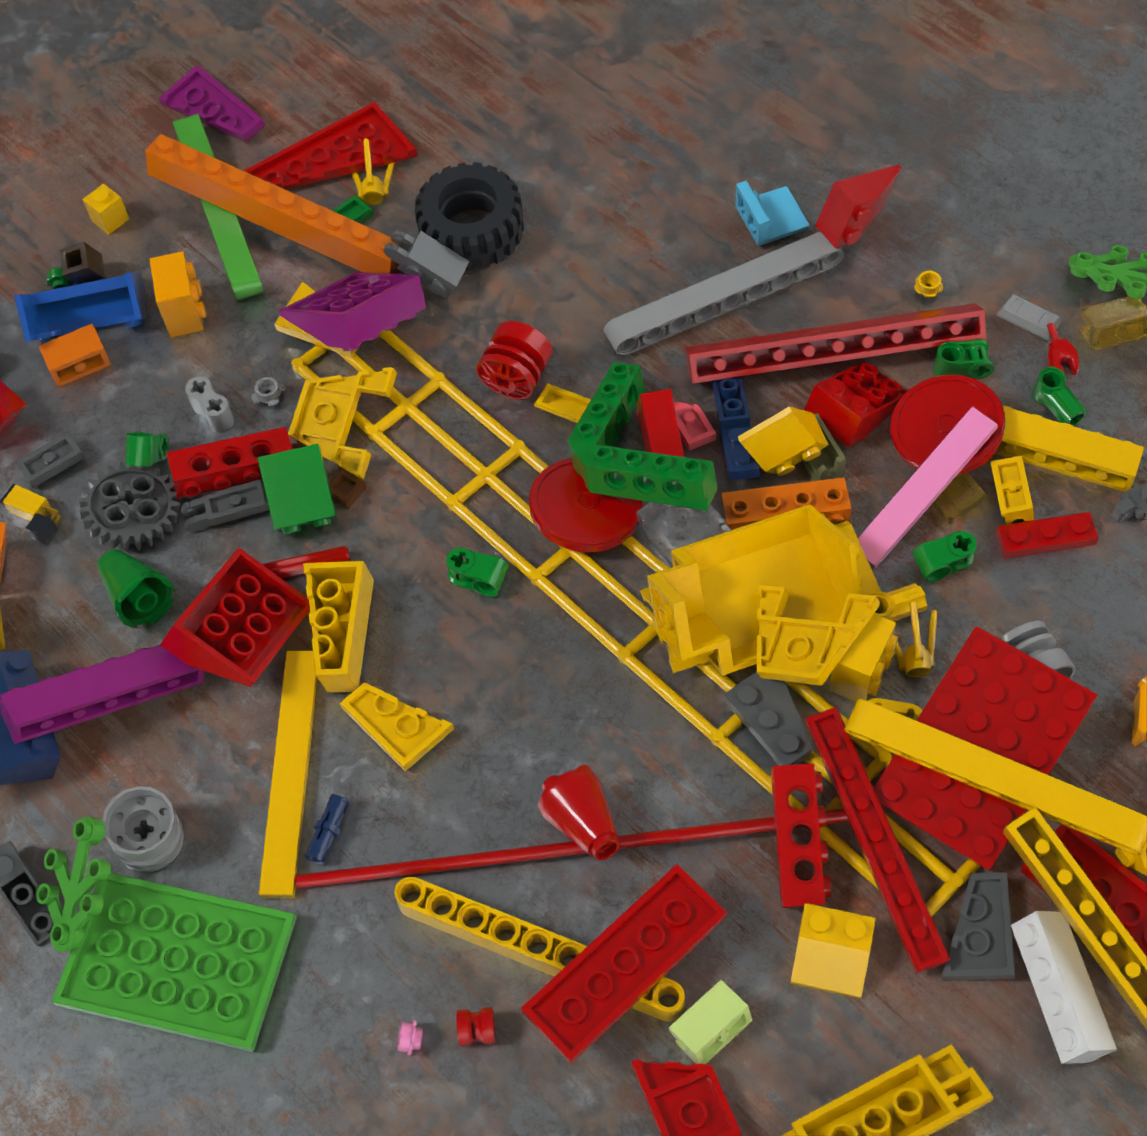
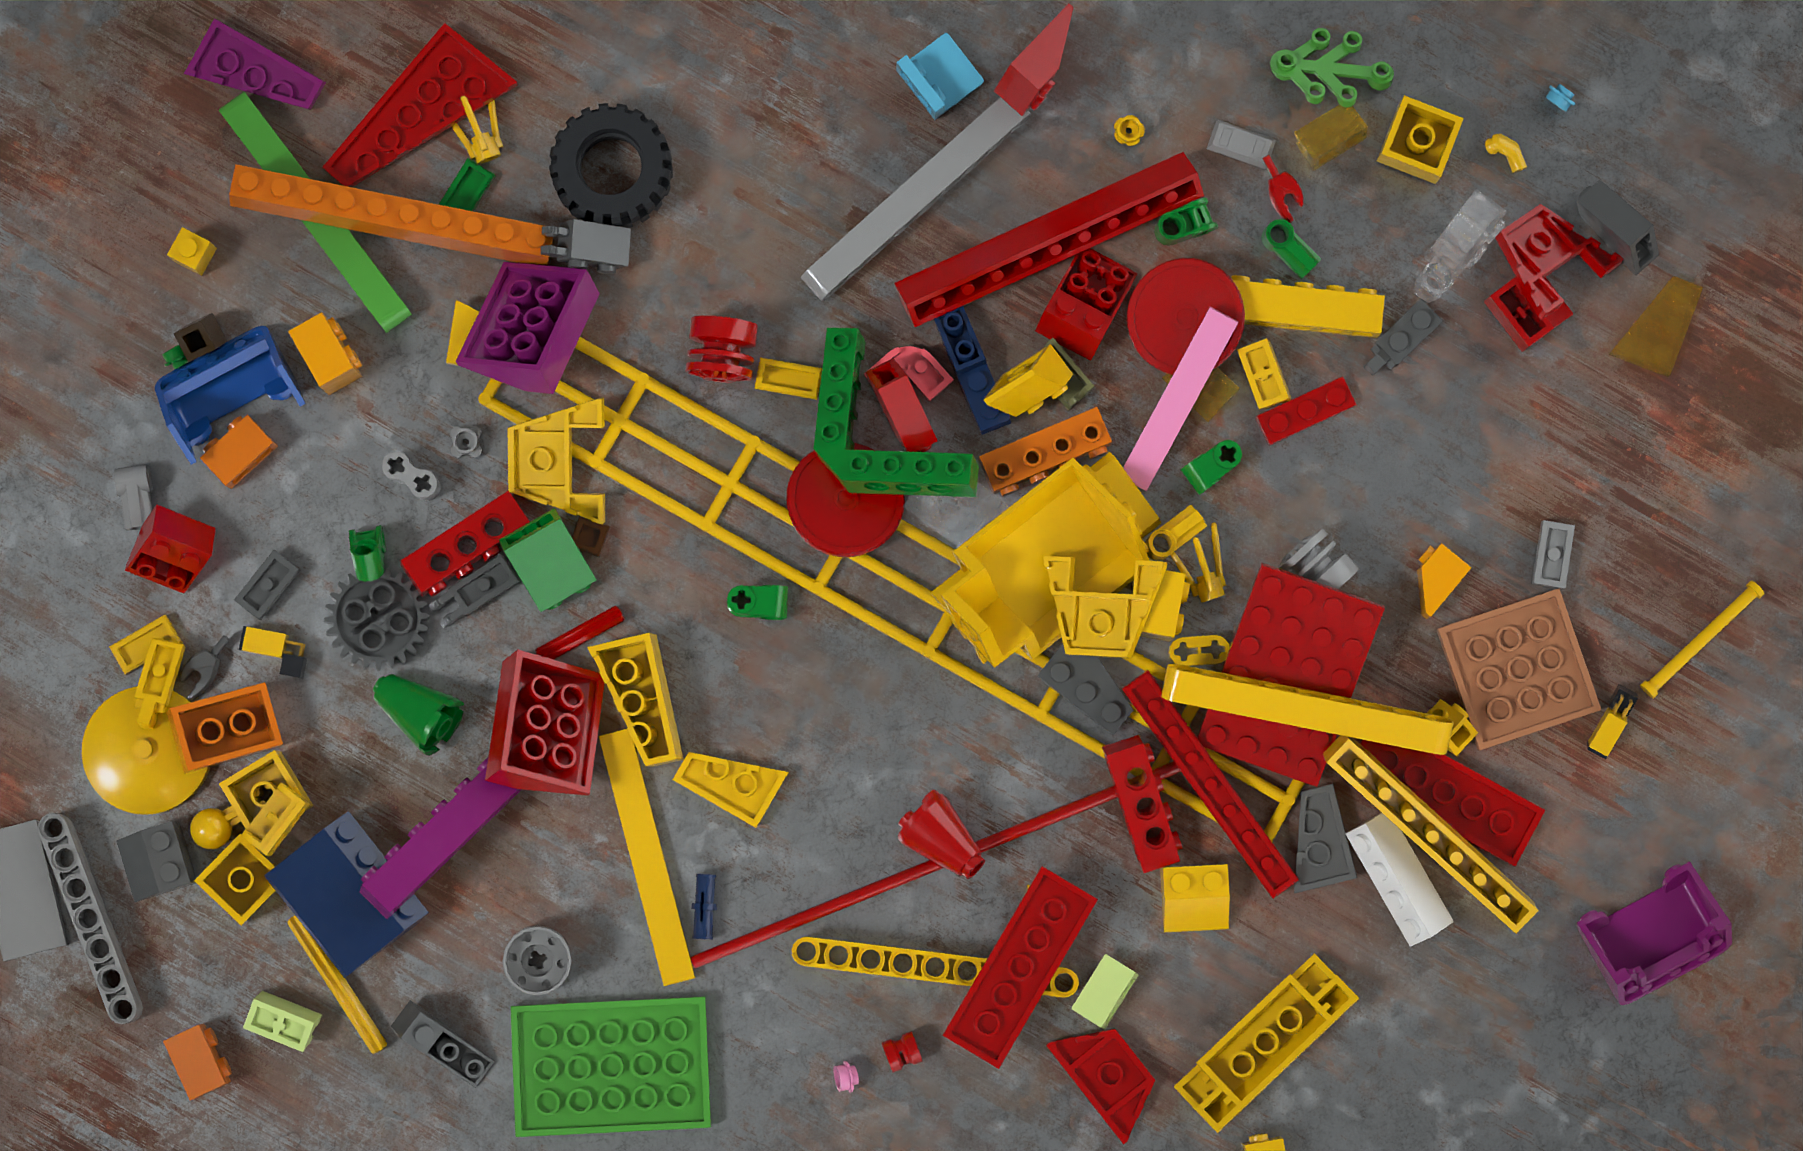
camera: 25 degrees left, 25 degrees up
bright green plant [36,817,111,952] -> none

